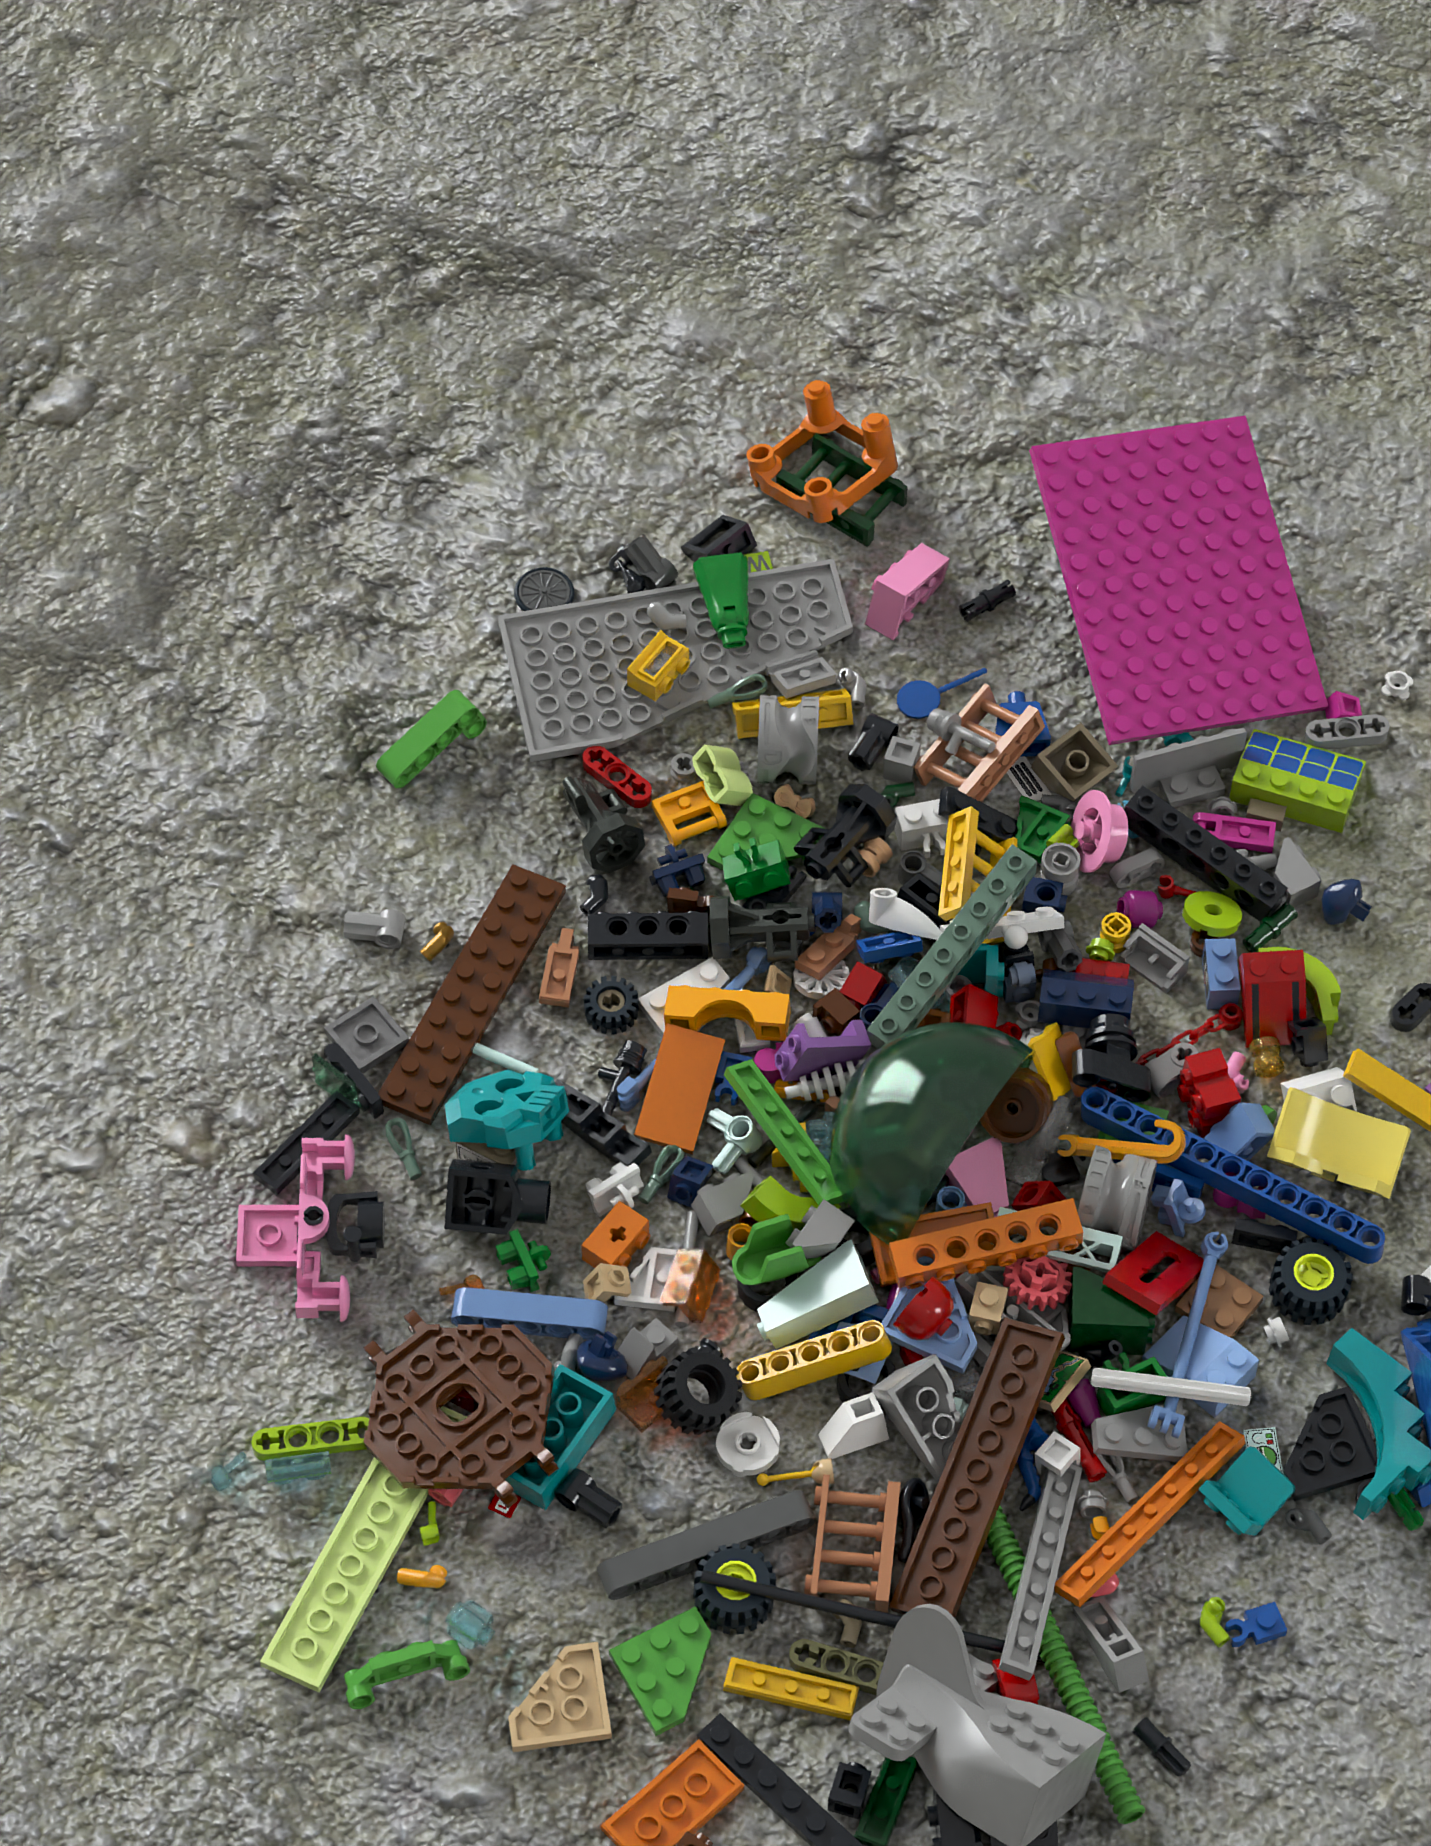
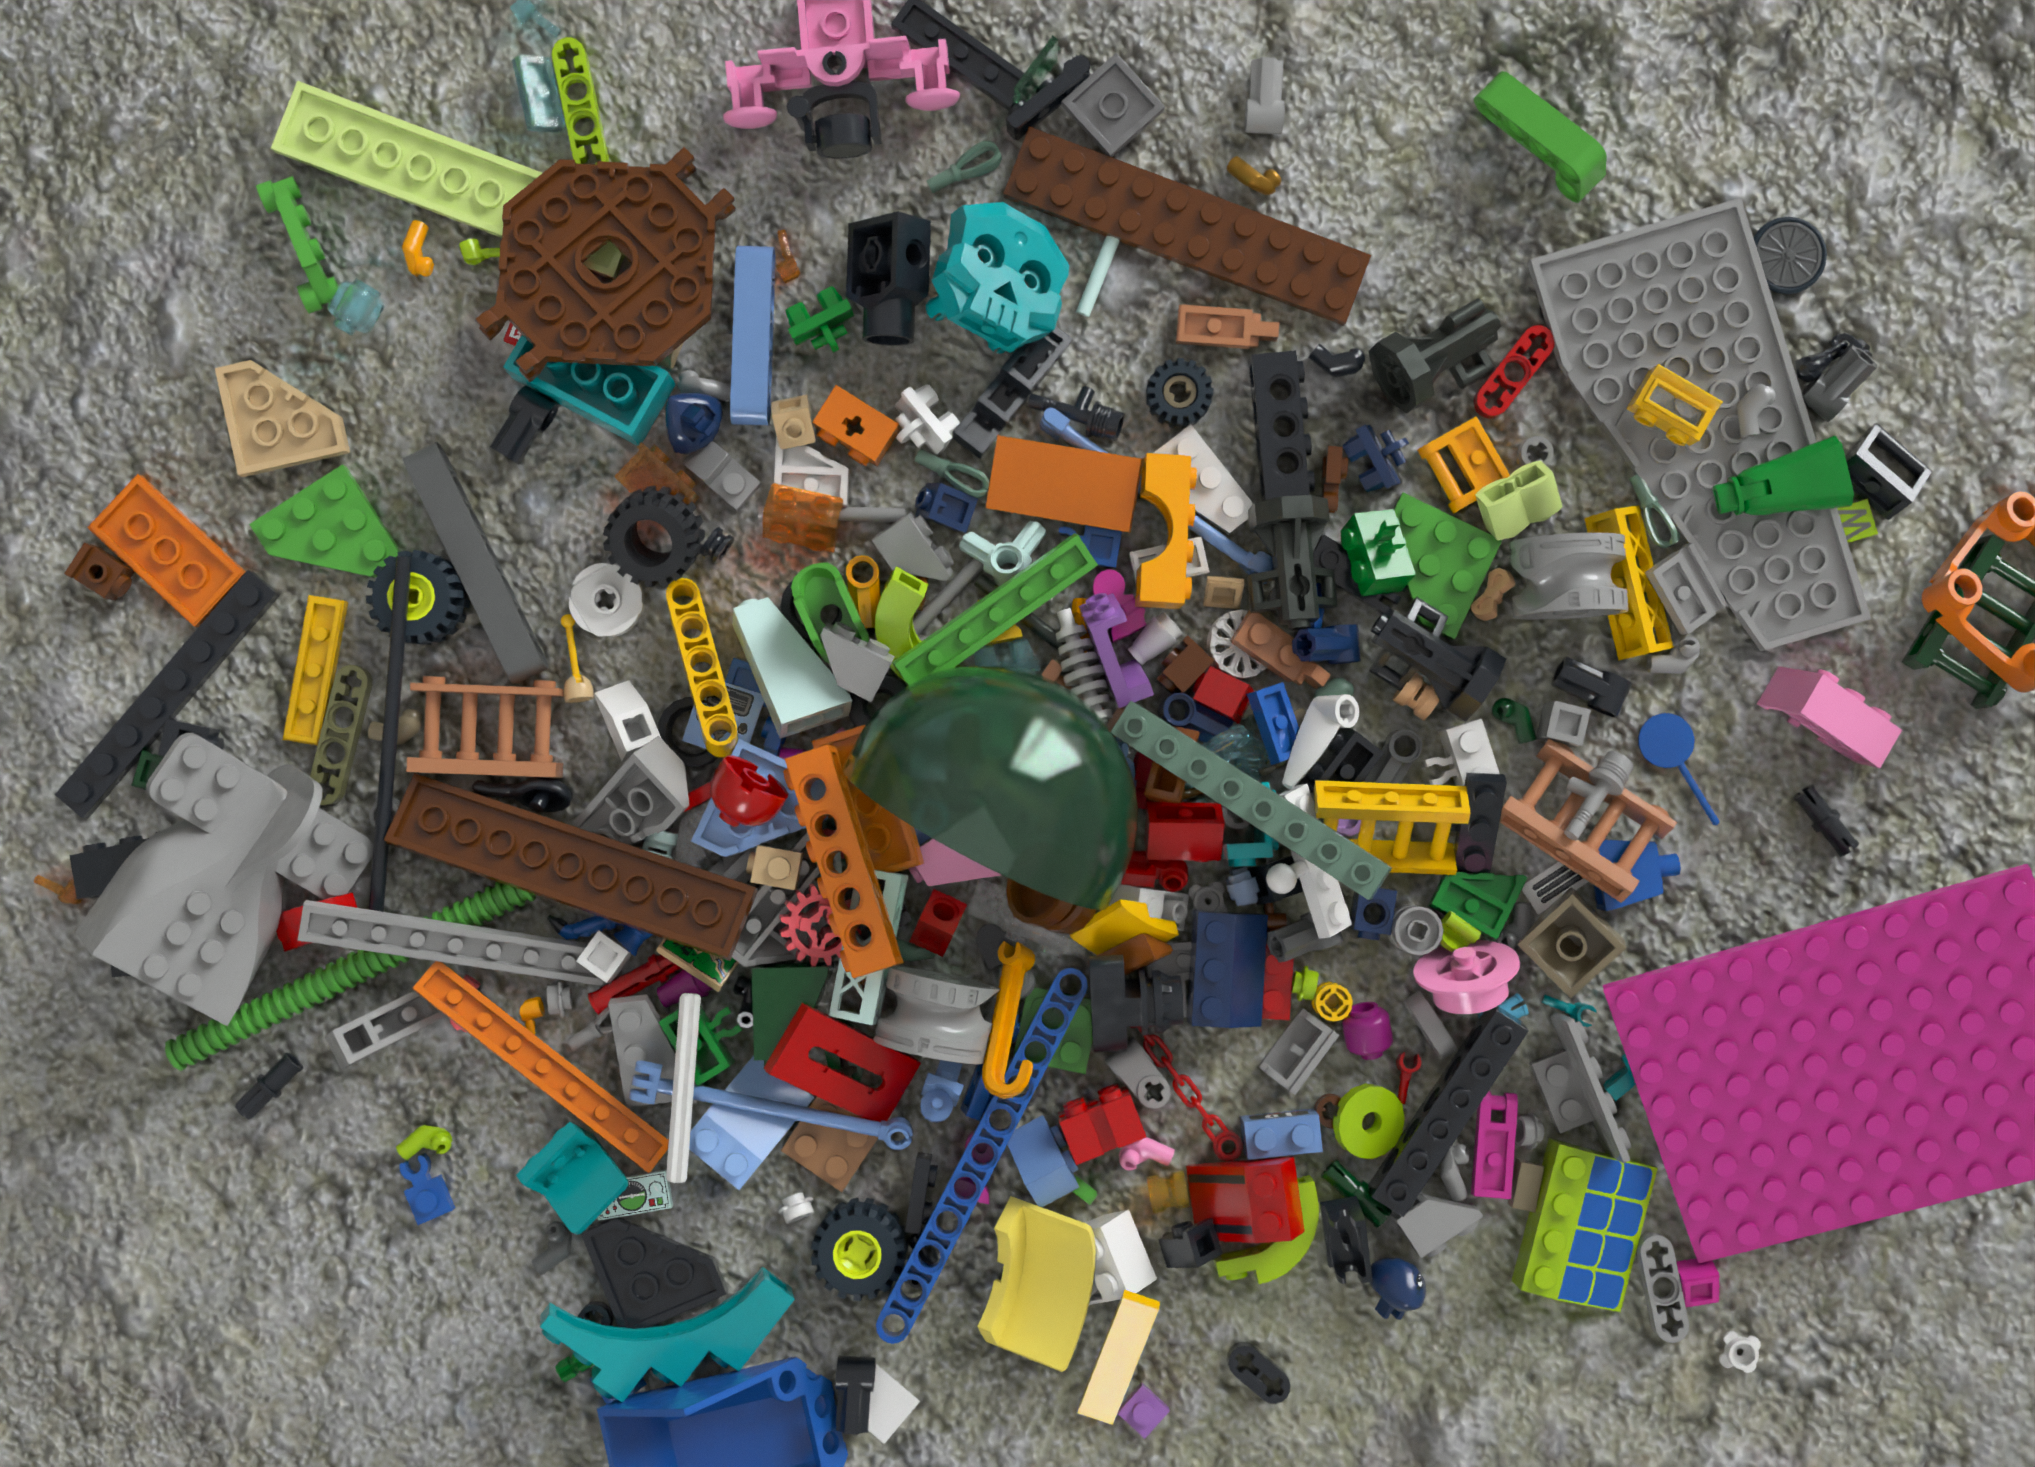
camera: 85 degrees right, 30 degrees up
none -> black hinge [1320,1196,1373,1284]

